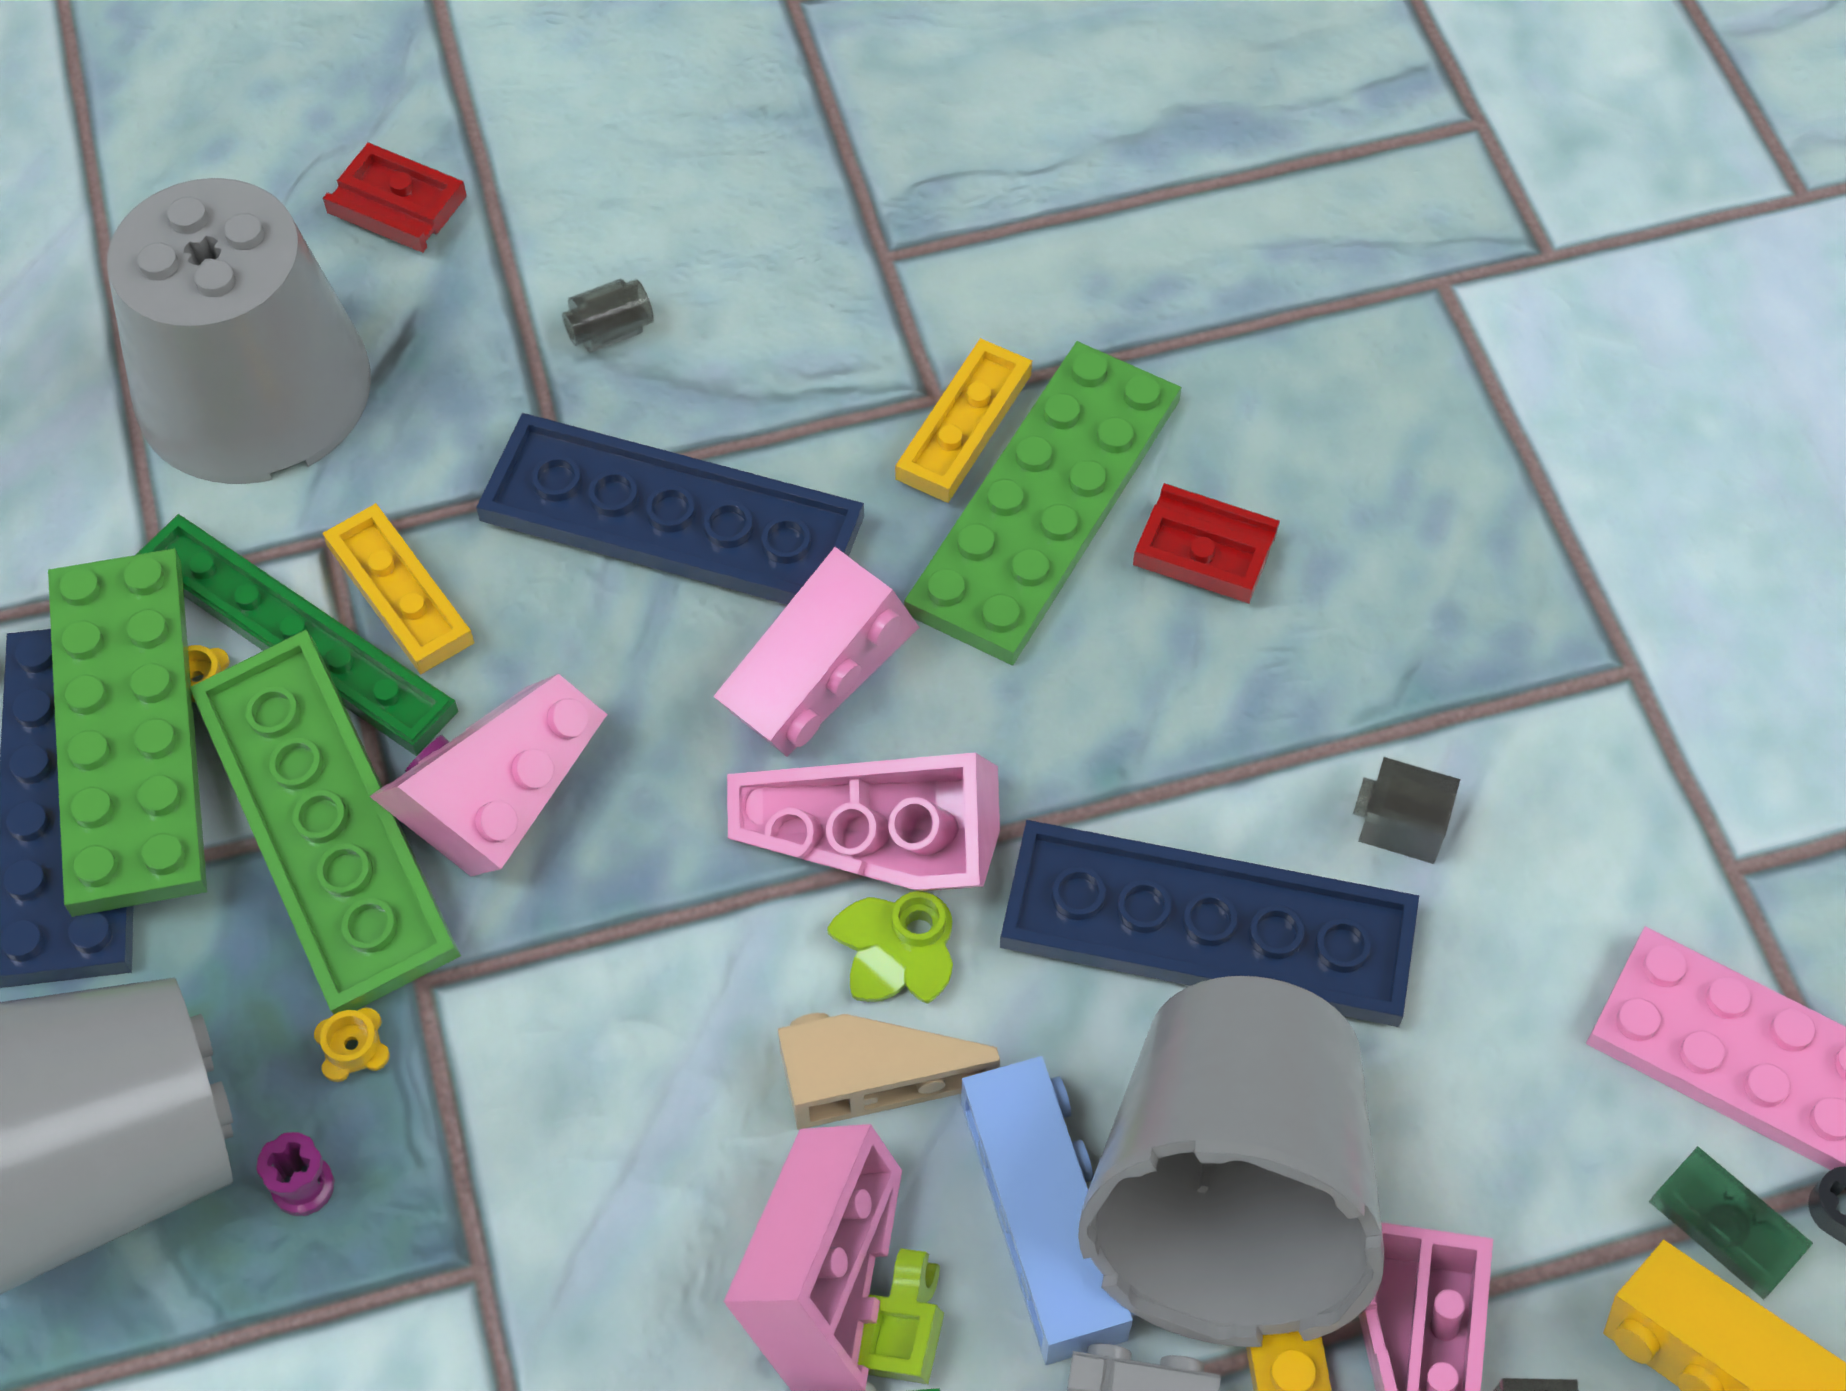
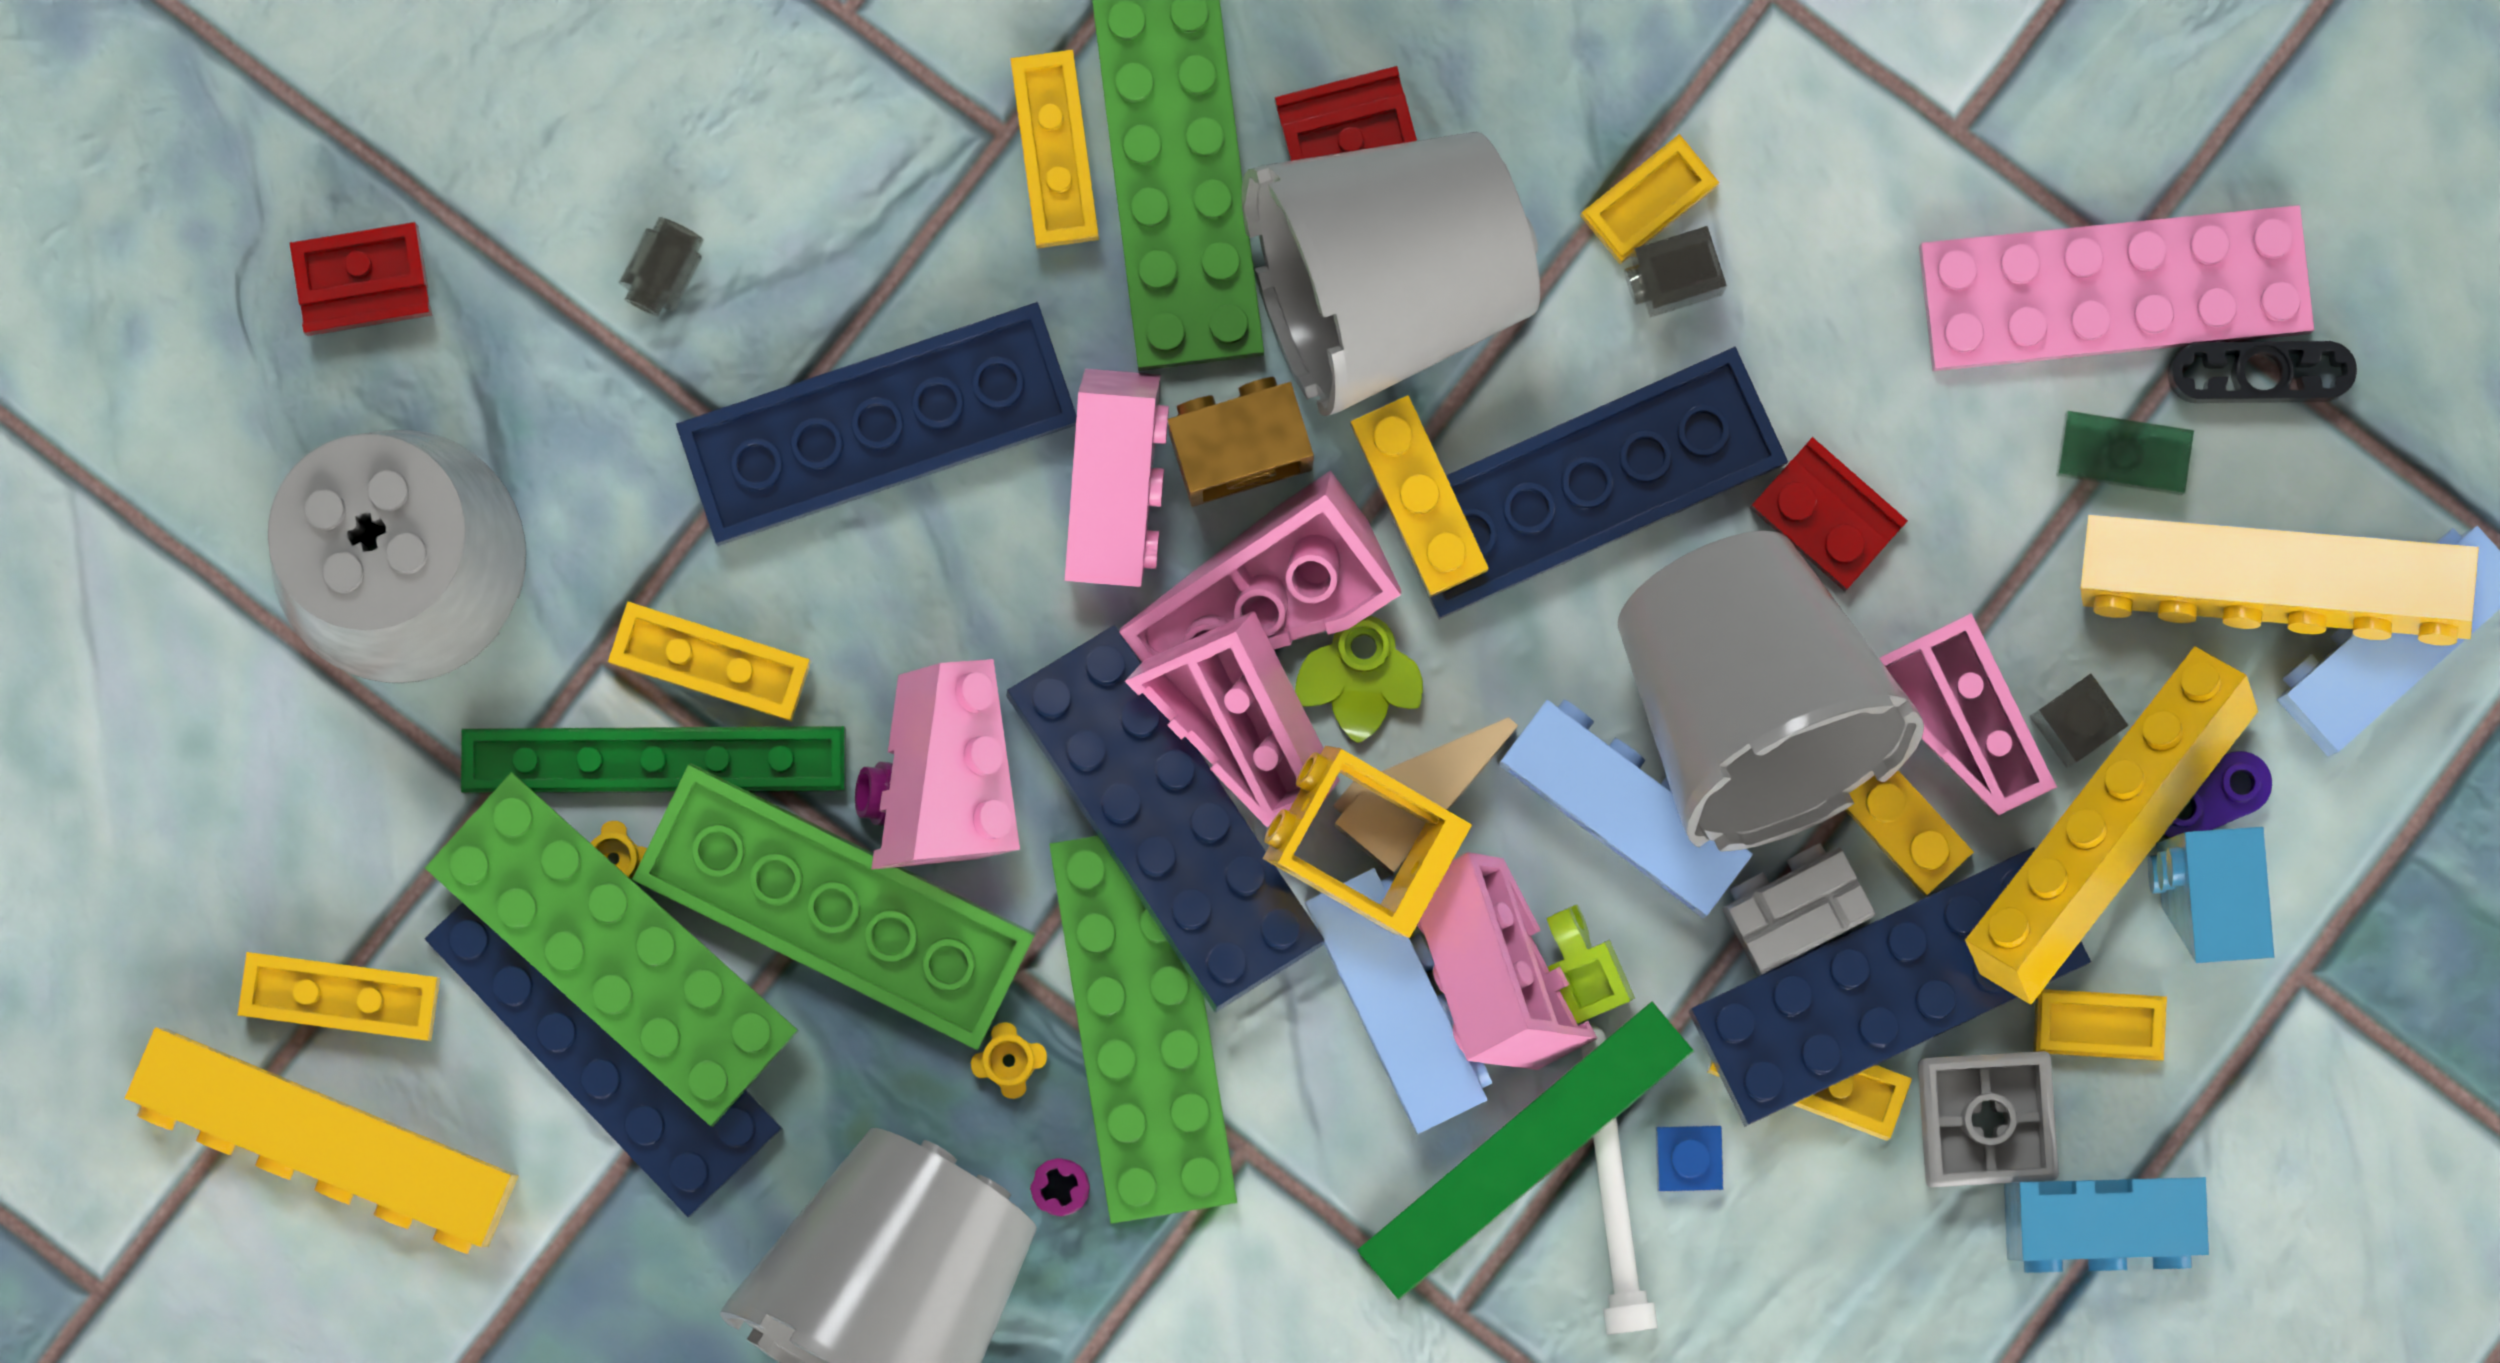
camera: 35 degrees left, 25 degrees up
none -> dark blue plate [1006,625,1324,1013]
none -> bright green plate [1049,836,1238,1224]
none -> bright pink wedge [1125,611,1340,827]
none -> pearl gold brick [1167,377,1314,507]
none -> light grey cone [1242,132,1540,416]
none -> yellow window [1262,746,1472,938]
none -> light blue brick [1305,868,1493,1135]
none -> yellow plate [1350,395,1489,597]
none -> yellow tile [1580,134,1720,264]
none -> red plate [1750,437,1908,591]

